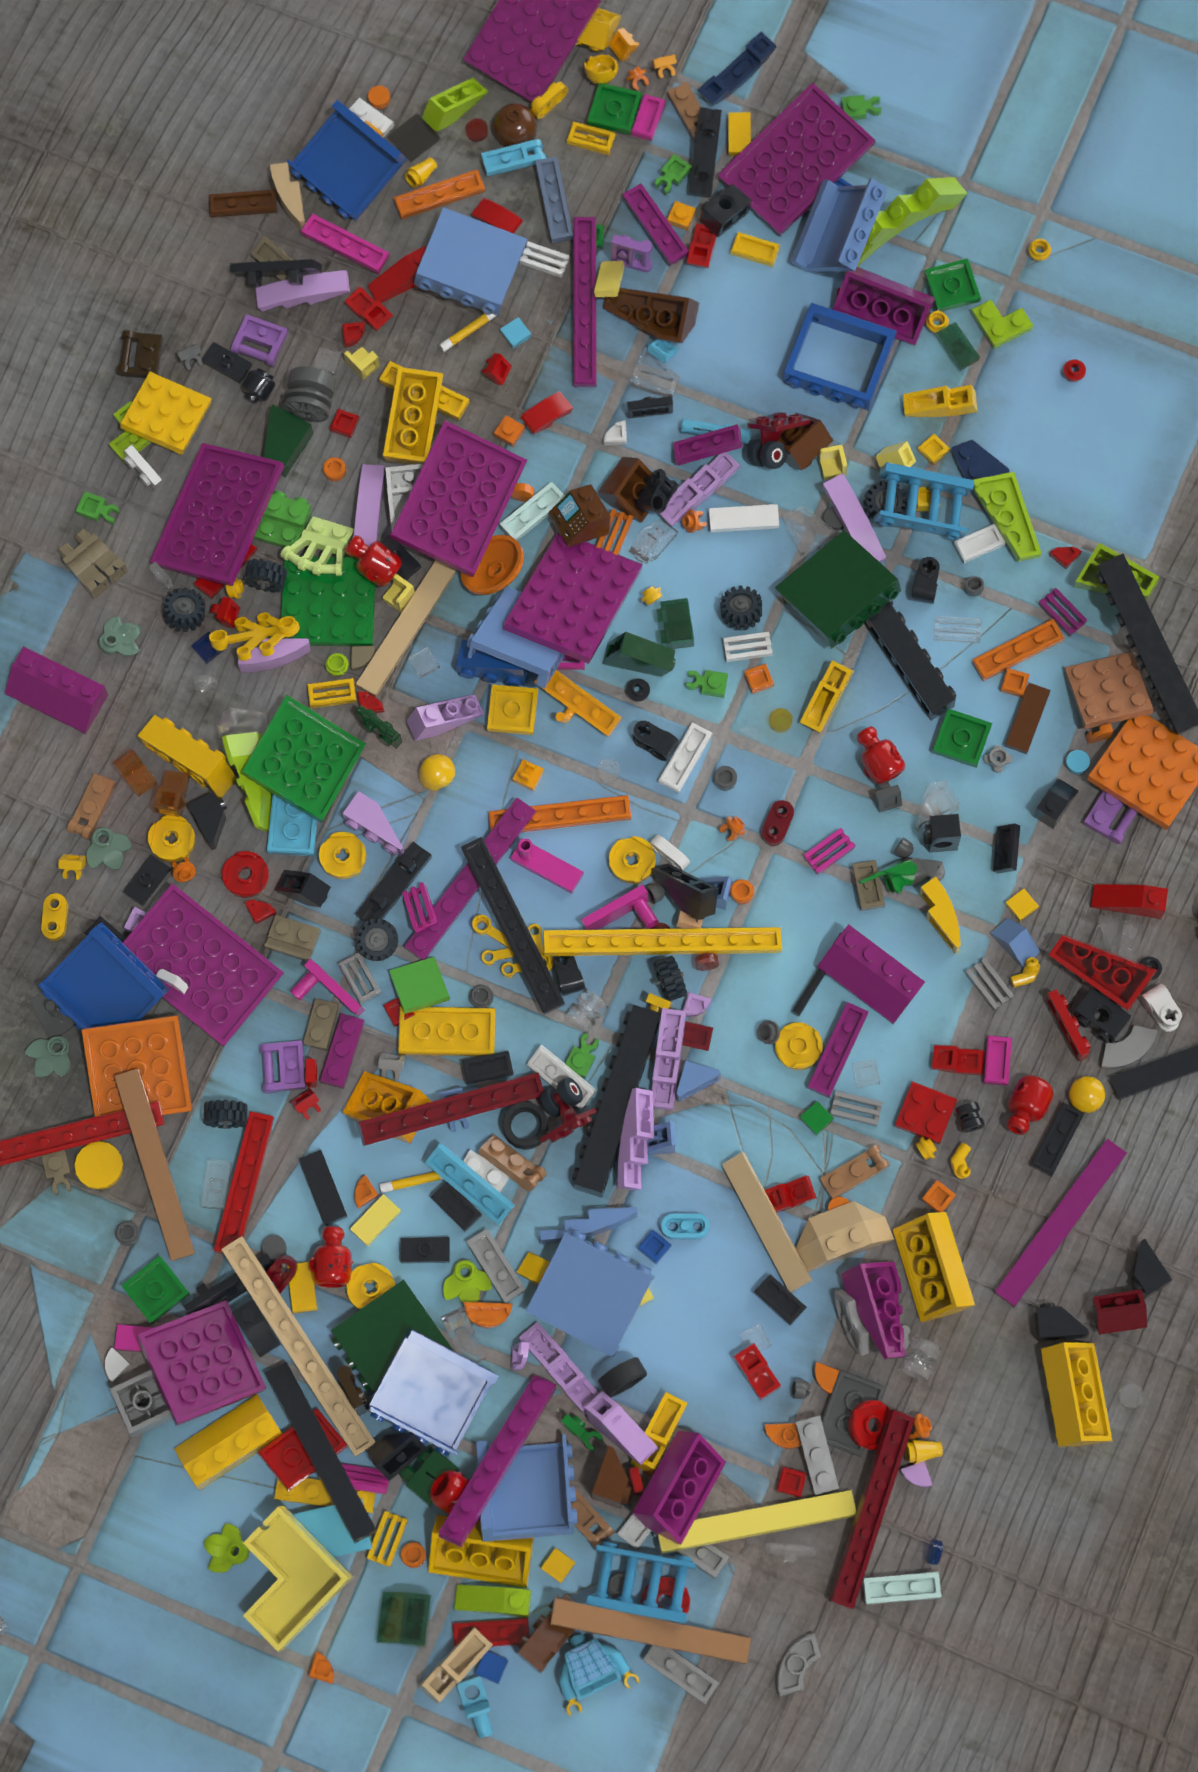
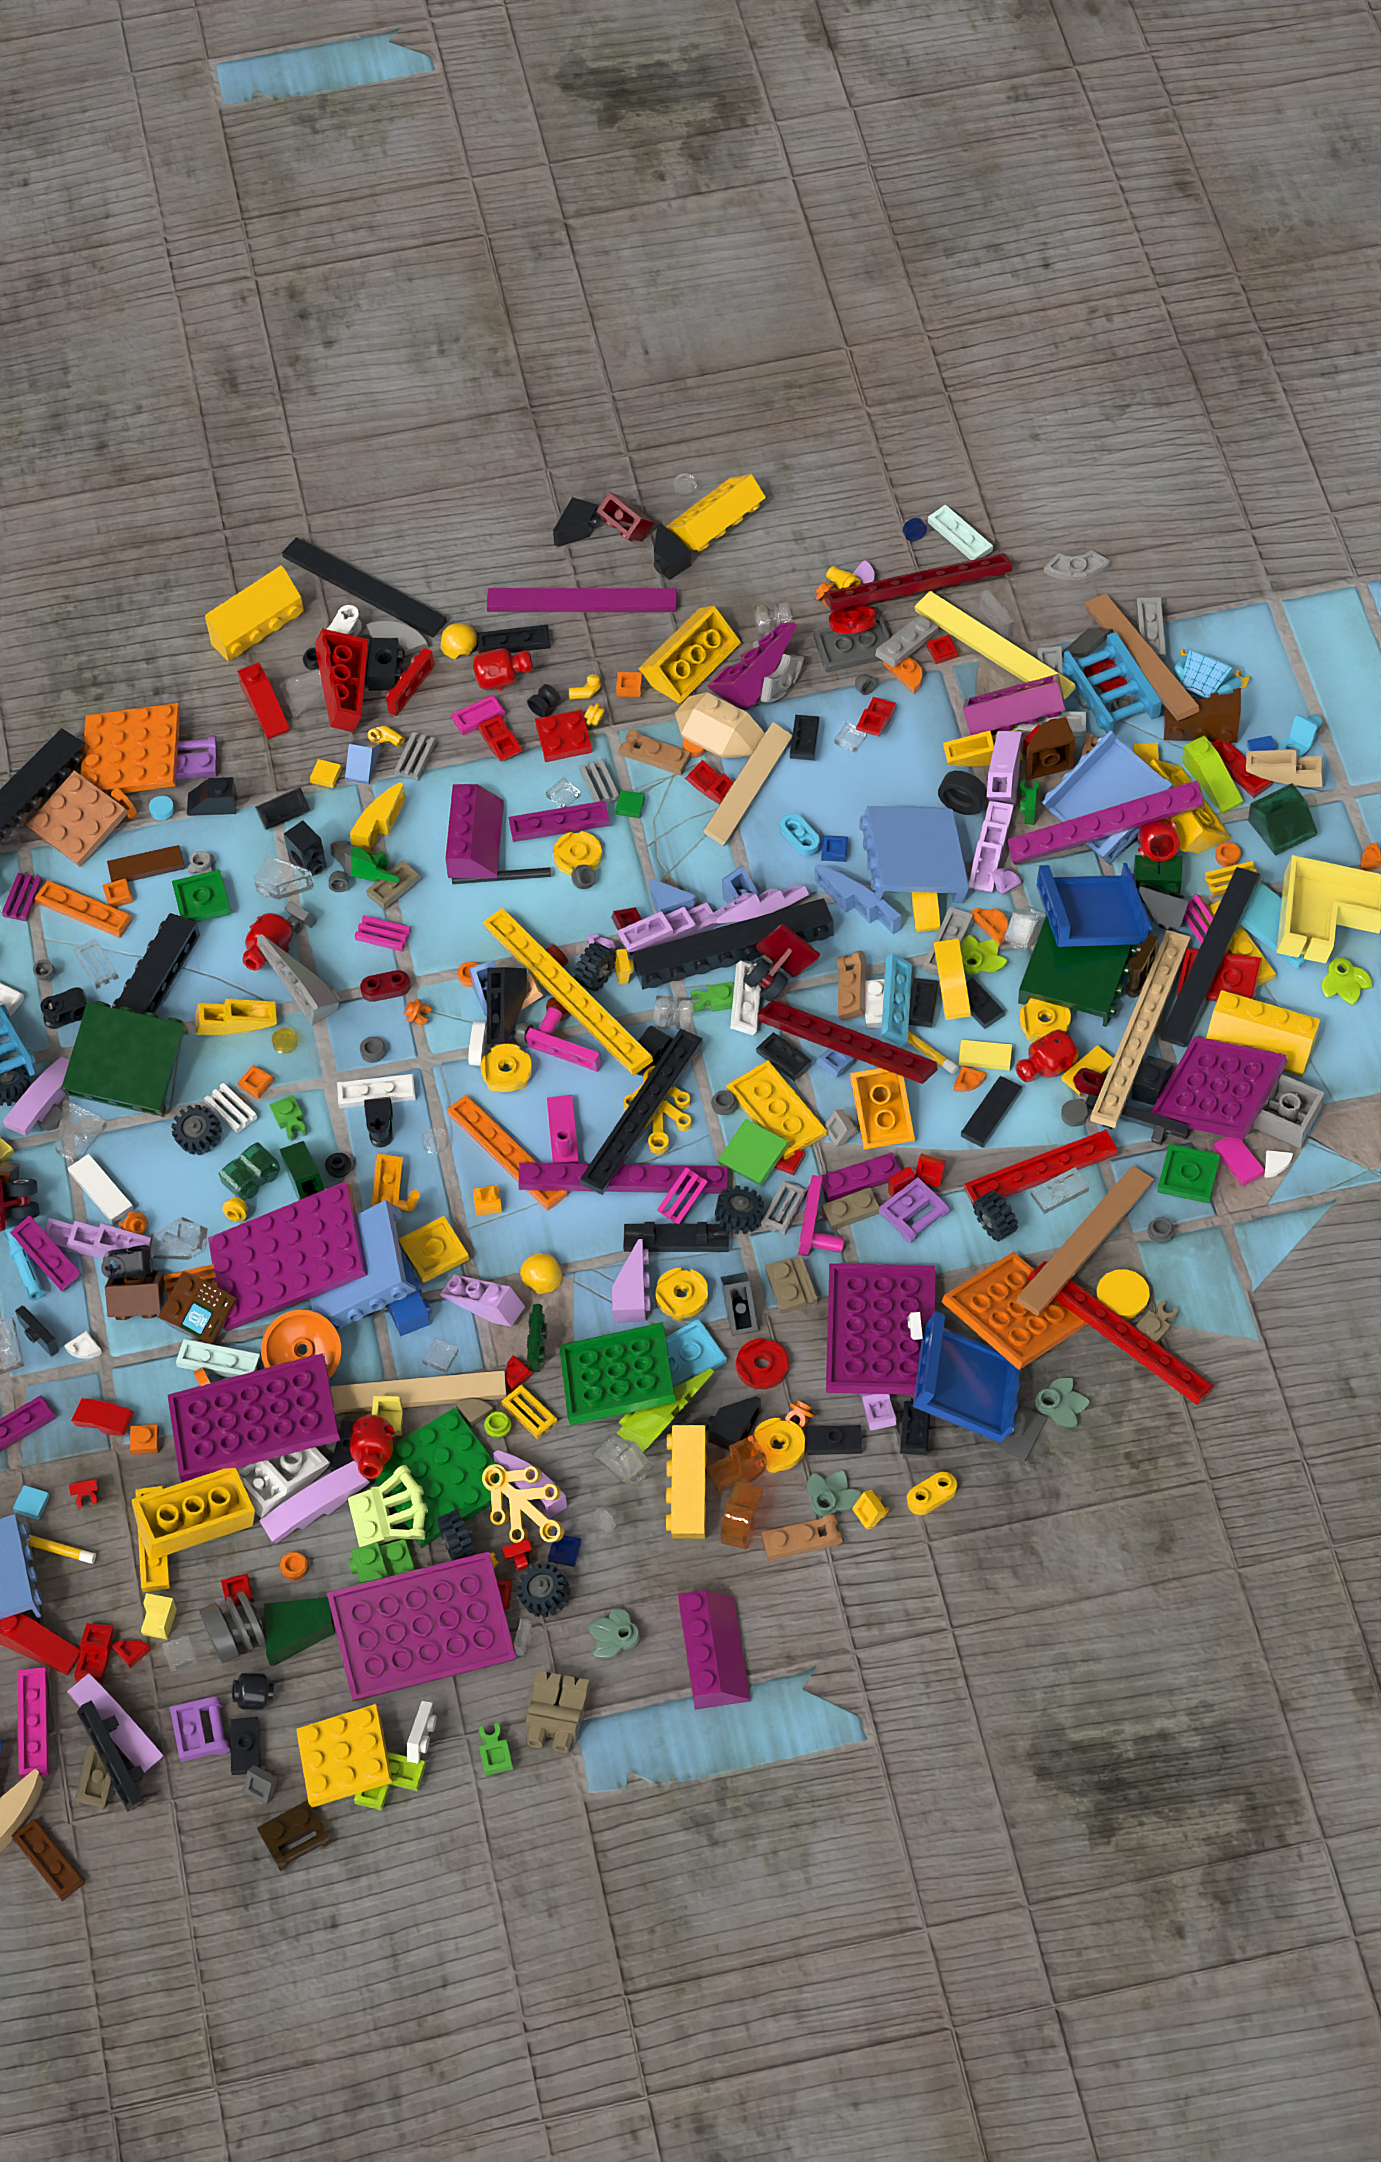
camera: 125 degrees left, 15 degrees down
red tile [245,900,277,924] -> none
black tyre [502,1101,549,1150] -> none
orange tile [815,1362,839,1395] -> none
none -> light grey wedge [257,934,339,1025]
none -> yellow slope [934,938,971,1020]
none -> clear smoke piece [1062,627,1114,658]

